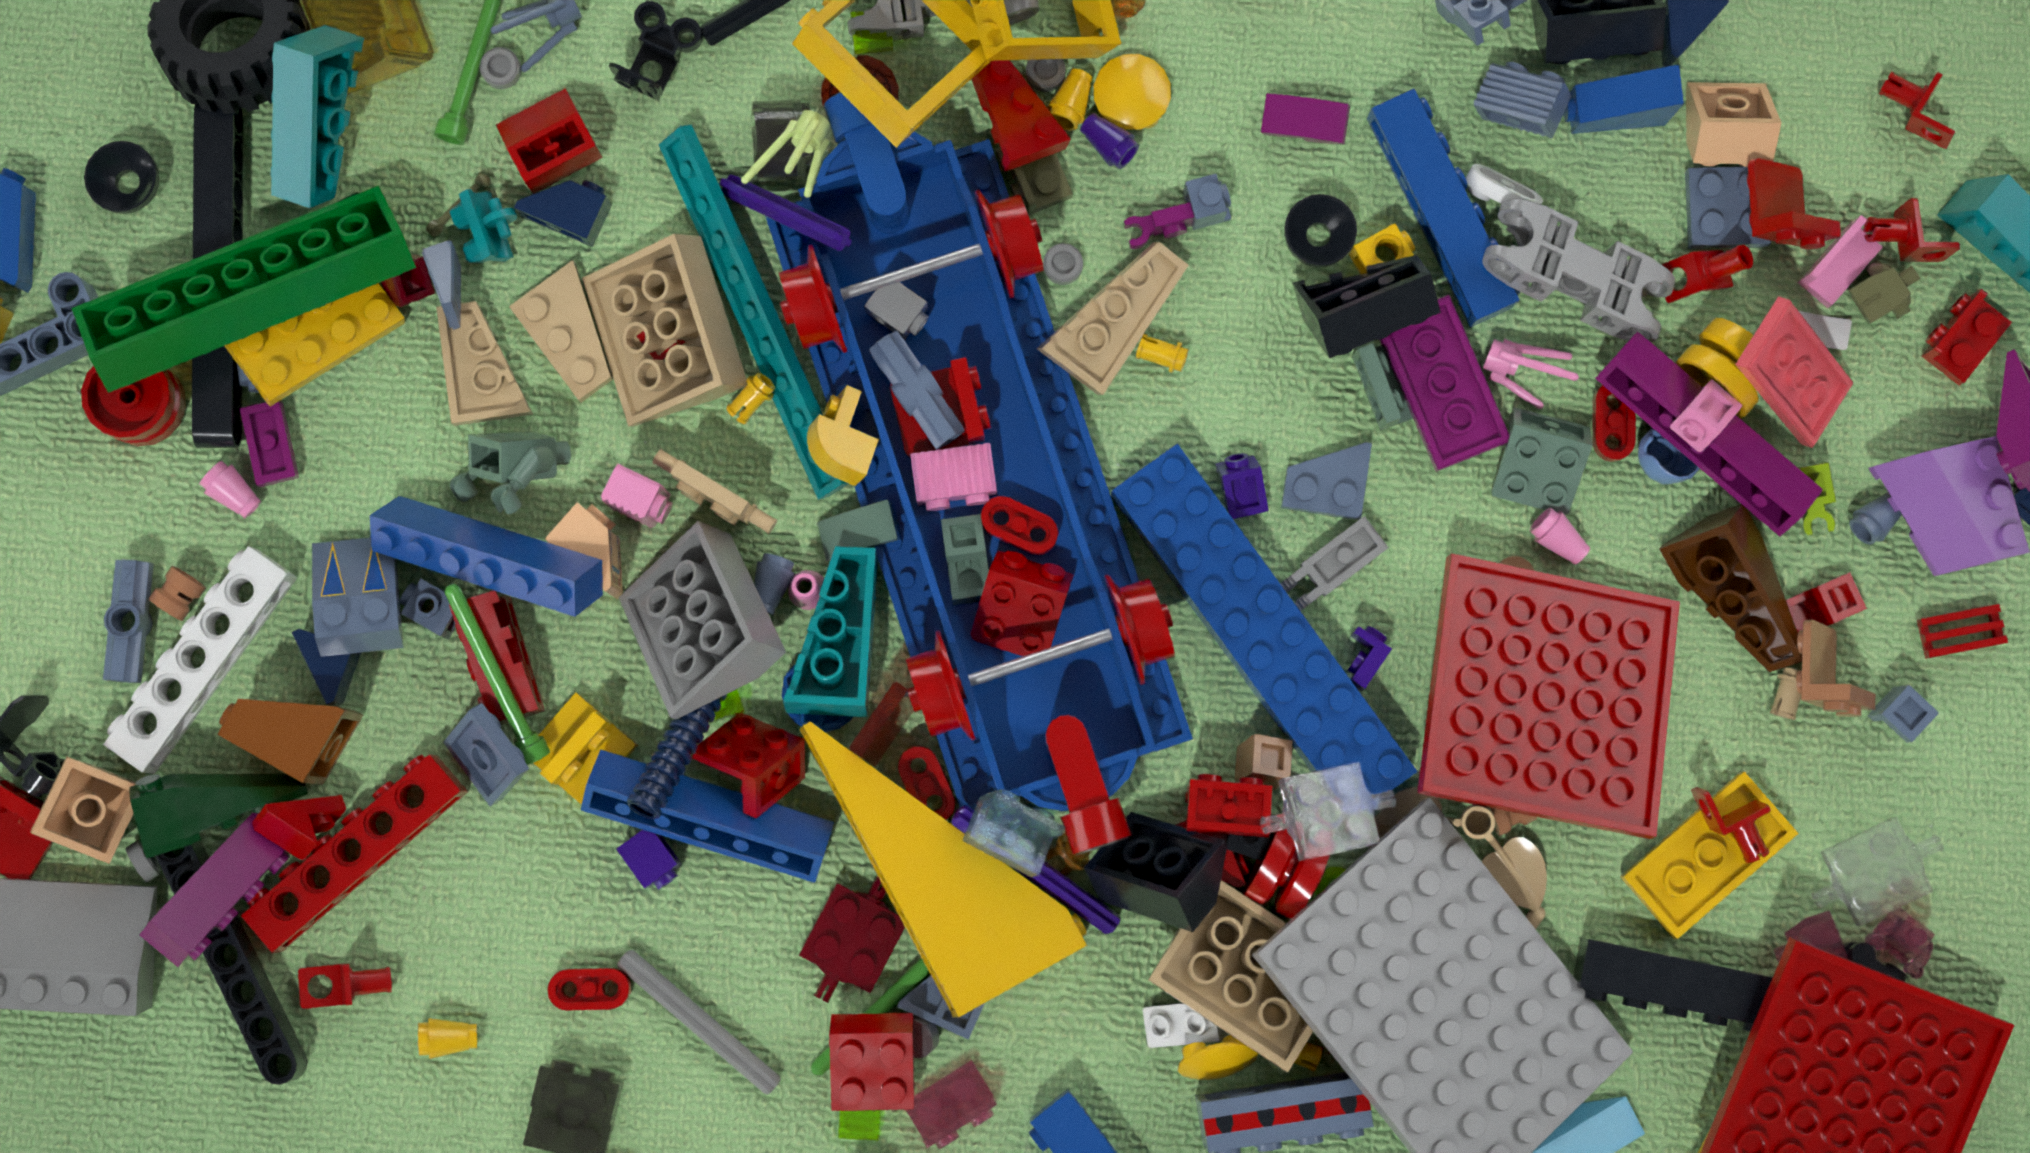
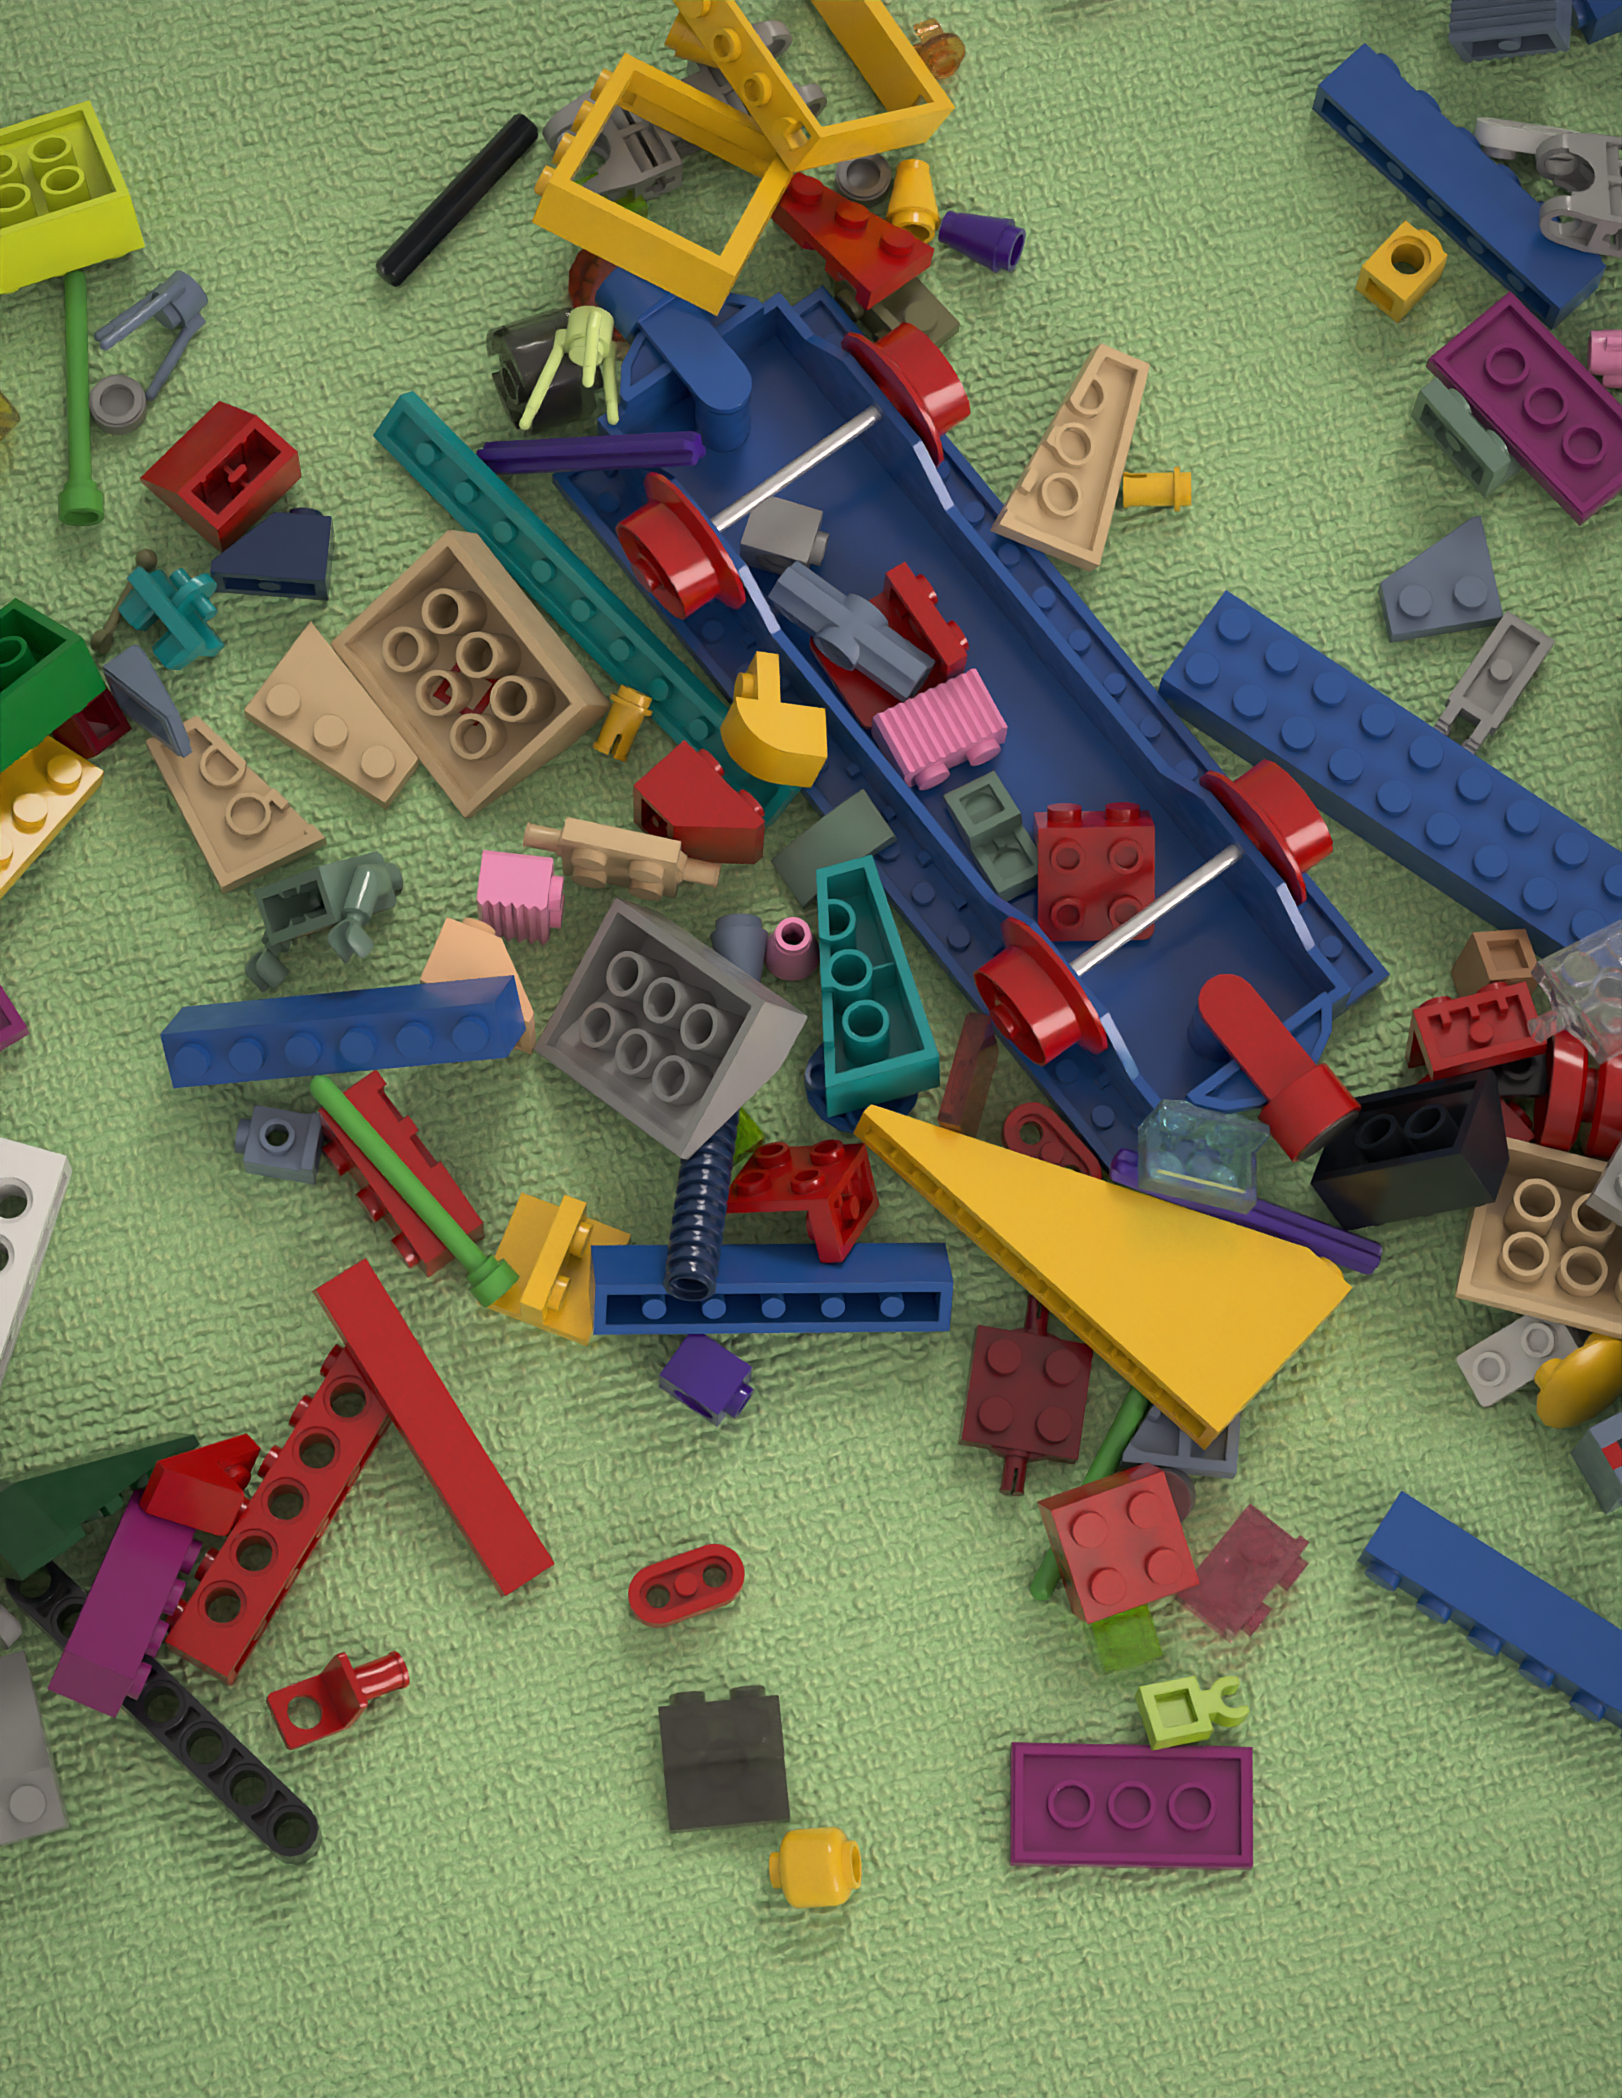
camera: 25 degrees left, 10 degrees down
dark orange slope [217,699,364,785] -> none
dark blue slope [292,629,361,706] -> none
sand blue slope [312,537,404,657] -> none
yellow cone [418,1018,477,1059] -> none
sand blue plate [443,703,530,806] -> none
black piece [609,1,703,101] -> none
light grey axle [617,950,781,1095] -> none
red plate [981,496,1058,555] -> none
light grey tile [1043,243,1083,285] -> none
clear orange plate [1045,833,1090,876] -> none
yellow dish [1094,54,1171,130] -> none
magenta plate [1123,202,1194,249] -> none
sand blue brick [1183,174,1232,230] -> none
dark purple bracket [1215,453,1269,519] -> none
magenta slope [1261,93,1350,145] -> none
black piece [1284,194,1357,267] -> none
black wedge [1292,255,1441,359] -> none
dark purple bracket [1347,626,1392,691] -> none
none -> red tile [312,1258,555,1597]
none -> red slope [633,740,765,864]

